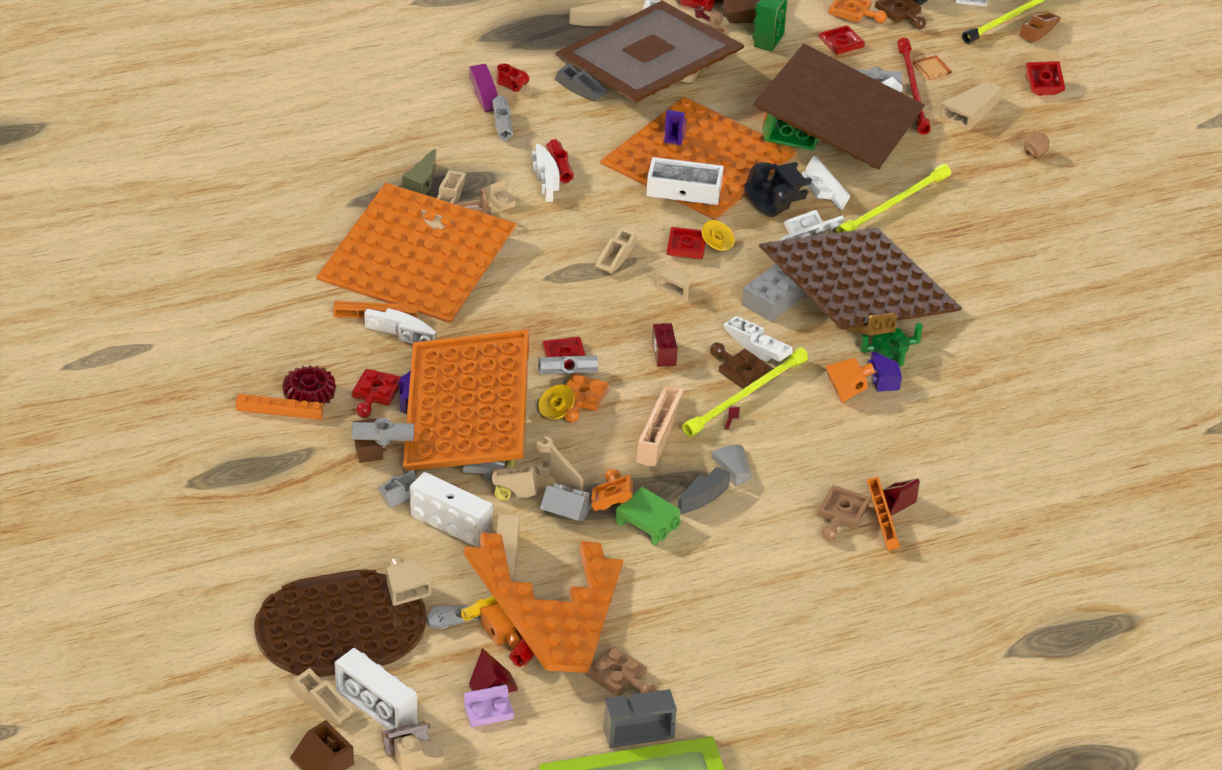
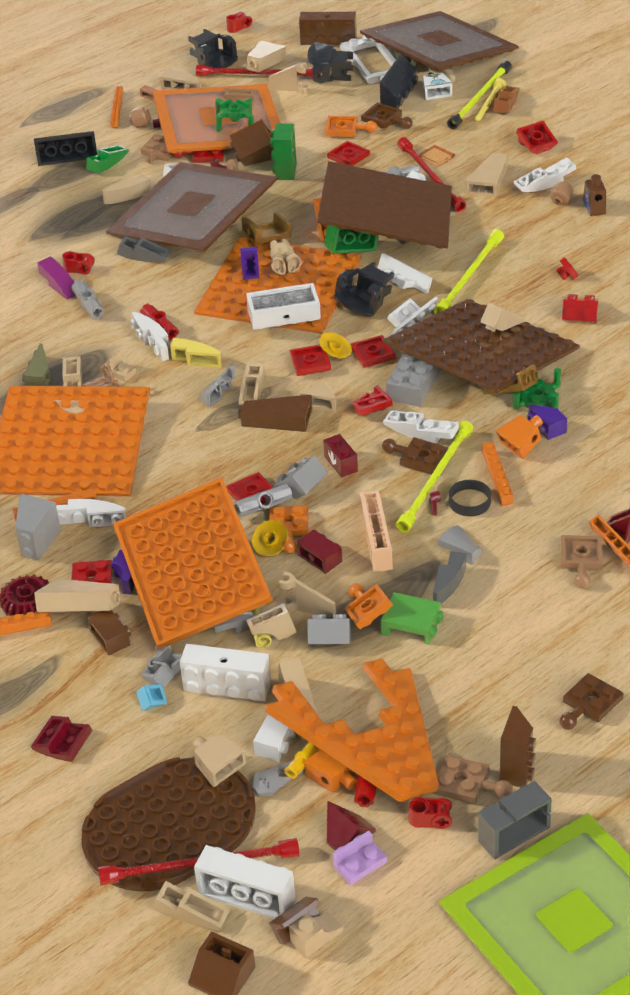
camera: 15 degrees left, 0 degrees up
light grey piece [352,418,414,445] -> none
none -> light grey slope [15,493,61,561]
none -> dark red slope [31,716,93,762]
none -> tan slope [34,579,121,612]
none -> red hose [98,838,300,886]
none -> medium azure slope [136,684,167,710]
none -> light yellow slope [170,338,222,368]
none -> light grey slope [199,364,235,407]
none -> reddish brown slope [238,395,313,432]
none -> pearl gold panel [242,212,292,245]
none -> white brick [253,714,297,762]
none -> tan piece [270,239,302,275]
none -> light grey slope [273,455,328,499]
none -> dark red brick [297,529,342,574]
none -> red tile [350,335,396,368]
none -> red wing [352,385,393,416]
none -> red piece [408,797,452,829]
none -> black tyre [449,480,491,516]
none -> light yellow piece [475,78,506,122]
none -> tan slope [480,302,527,332]
none -> orange piece [482,442,513,506]
none -> reddish brown slope [500,706,536,787]
none -> white slope [513,158,576,192]
none -> red tile [556,257,579,280]
none -> reddish brown plate [559,673,624,730]
none -> red bracket [562,294,598,322]
none -> reddish brown torso [583,174,606,216]

